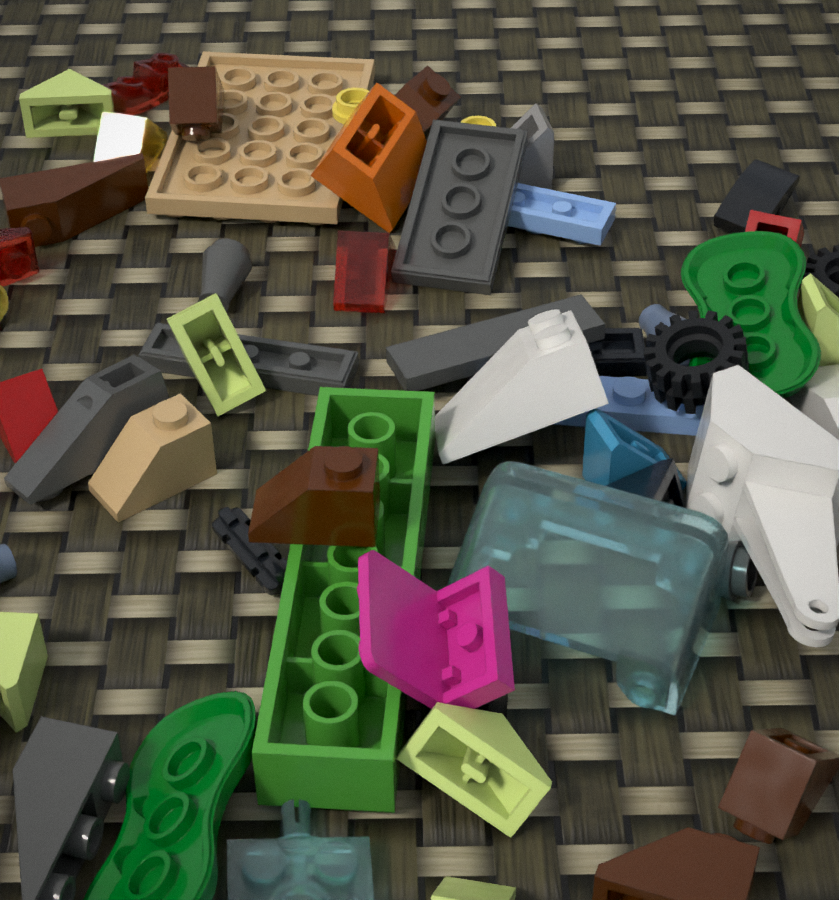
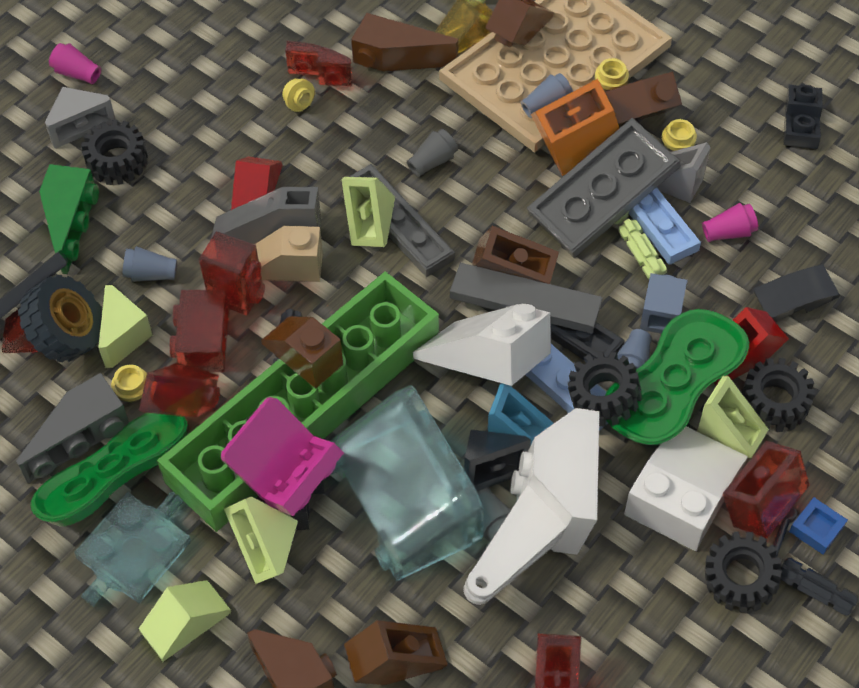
camera: 40 degrees right, 15 degrees up
clear red slope [333,231,396,313] -> none
none -> light yellow plate [111,365,150,402]
none -> clear red slope [139,362,220,417]
none -> clear red brick [169,289,230,372]
none -> clear red brick [199,231,265,315]
none -> reddish brown slope [472,225,559,284]
none -> sand blue cone [520,73,573,118]
none -> yellowish green axle [619,219,667,279]
none -> sand blue brick [640,273,687,334]
none -> dark pink cone [702,203,758,242]
none -> black slope [783,84,823,149]

